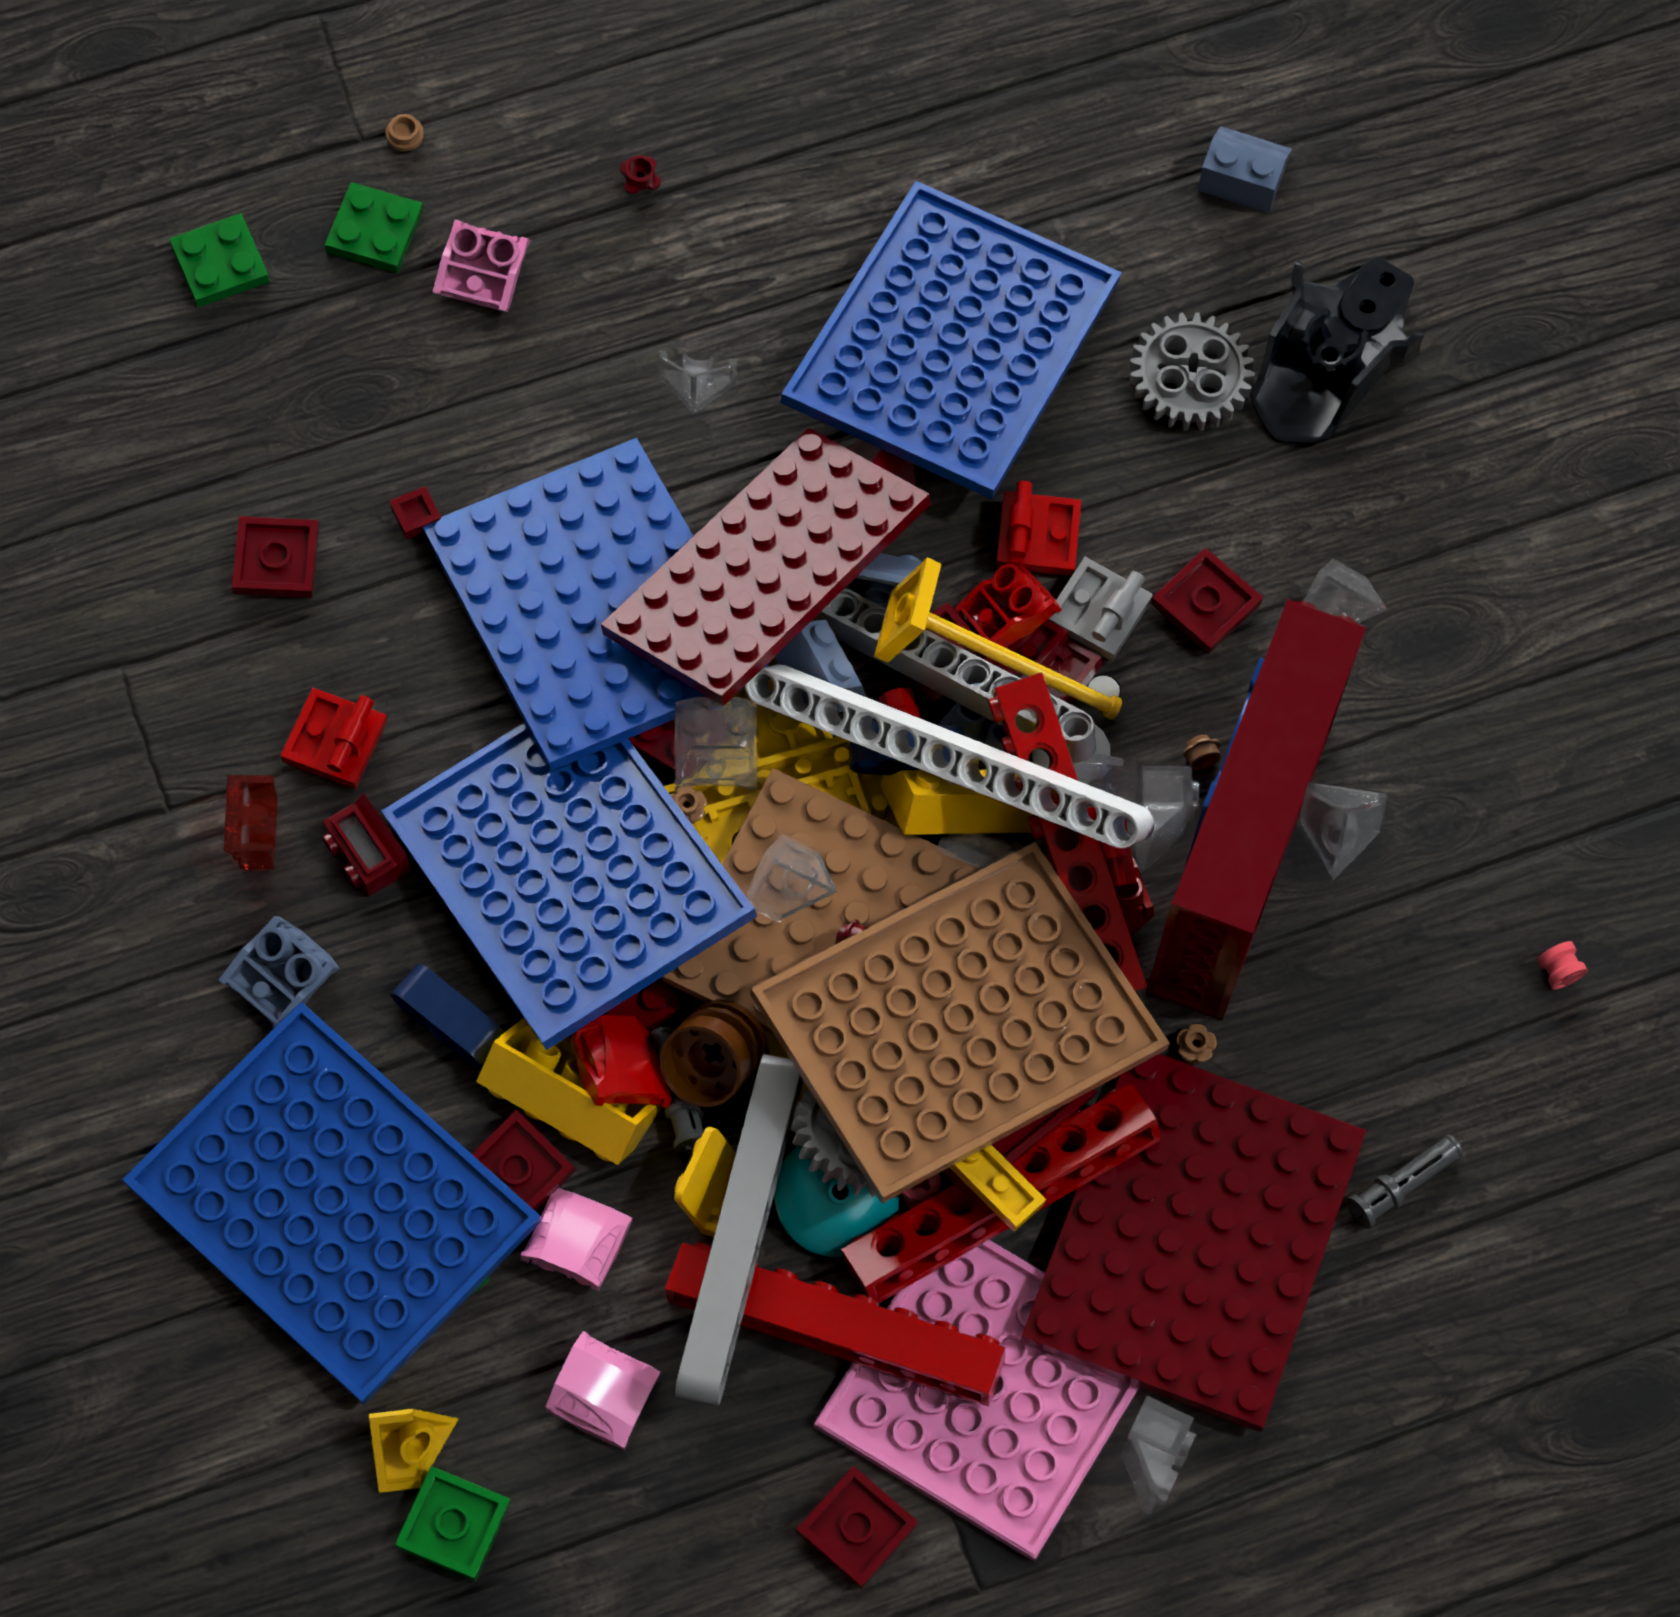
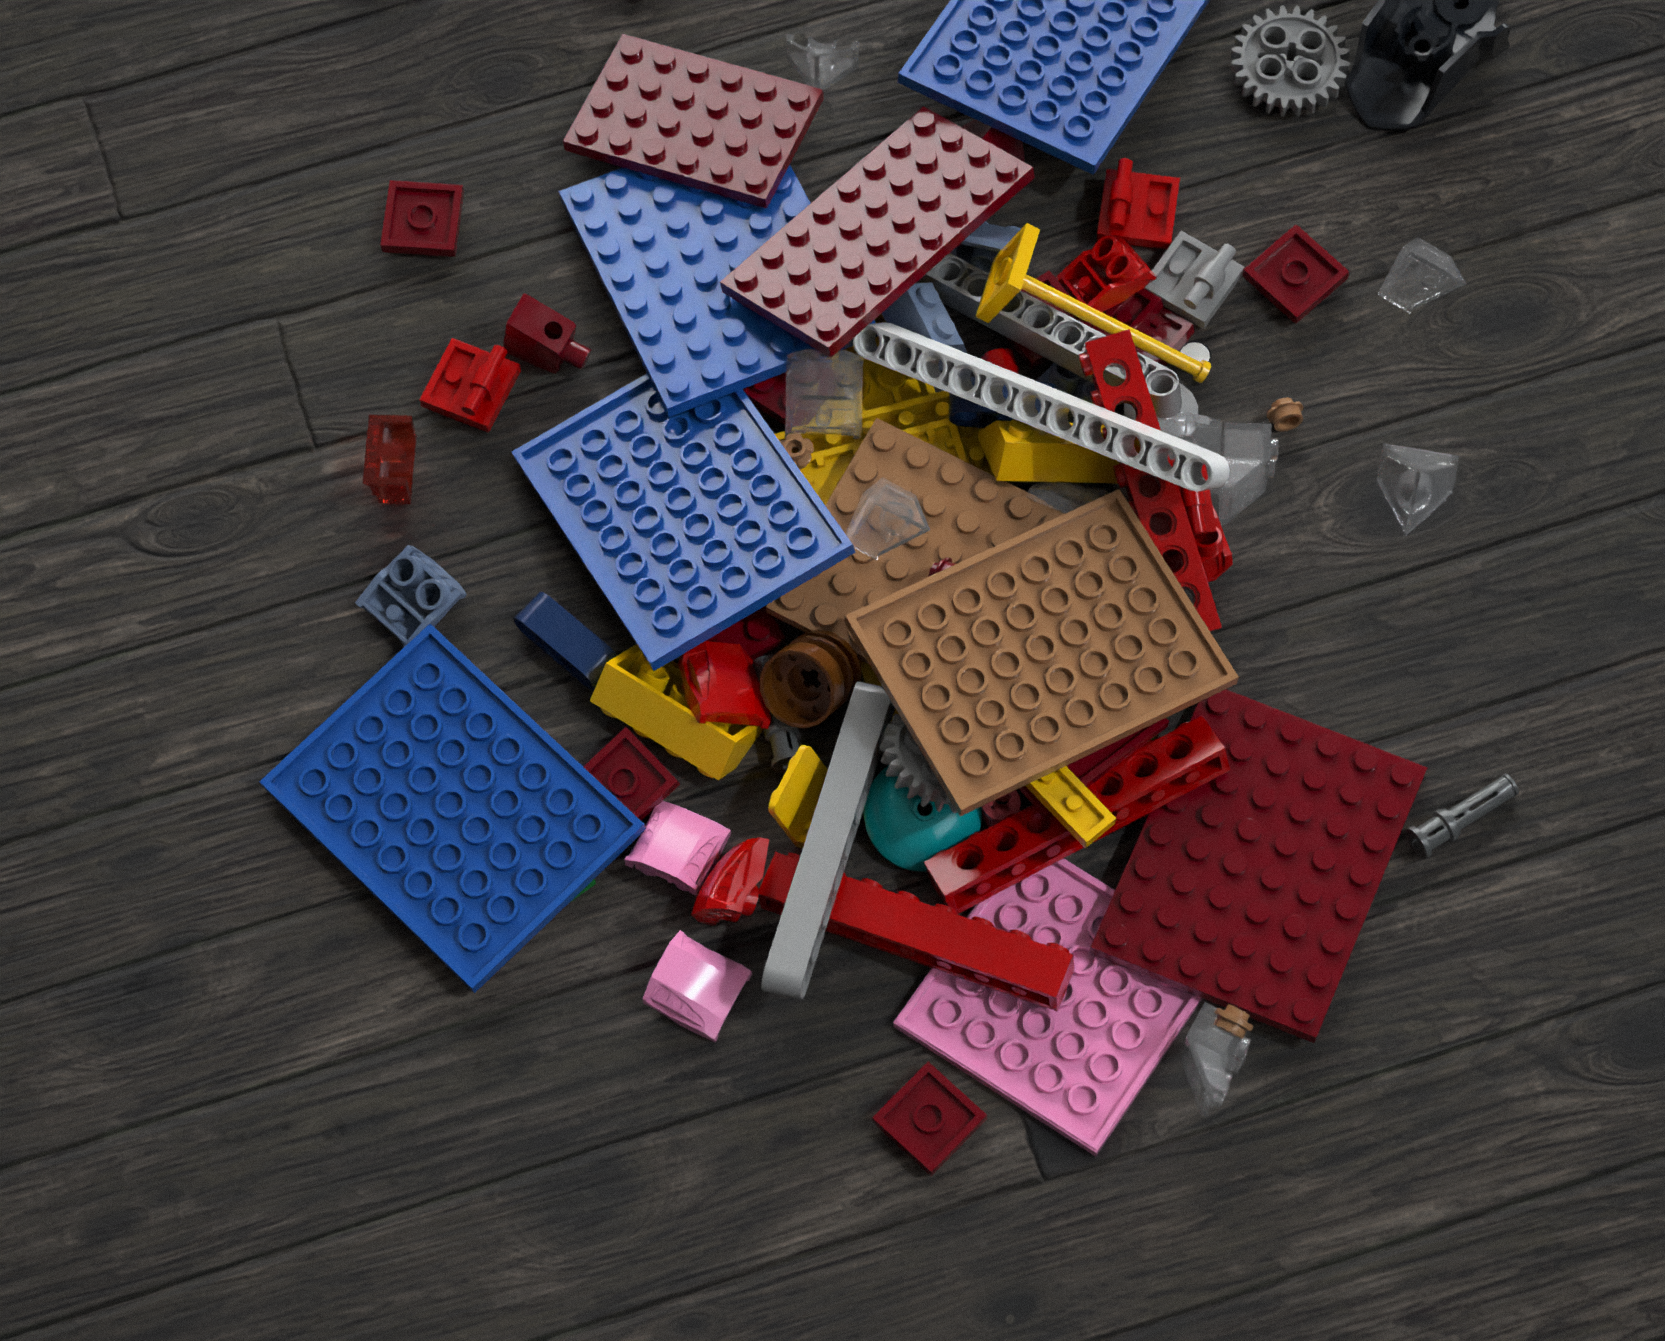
camera: 10 degrees right, 0 degrees up
dark red window [321,792,410,897] -> none
yellow slope [369,1409,459,1493] -> none
dark red plate [389,486,442,540] -> none
green plate [395,1466,511,1582] -> none
dark red panel [1146,599,1367,1021] -> none
medium nougat plate [1176,1024,1217,1064] -> none
coral wheel [1536,941,1588,990] -> none
none -> dark red torso [503,293,592,373]
none -> plate [563,34,824,208]
none -> red slope [691,837,770,926]
none -> medium nougat plate [1213,1004,1254,1039]

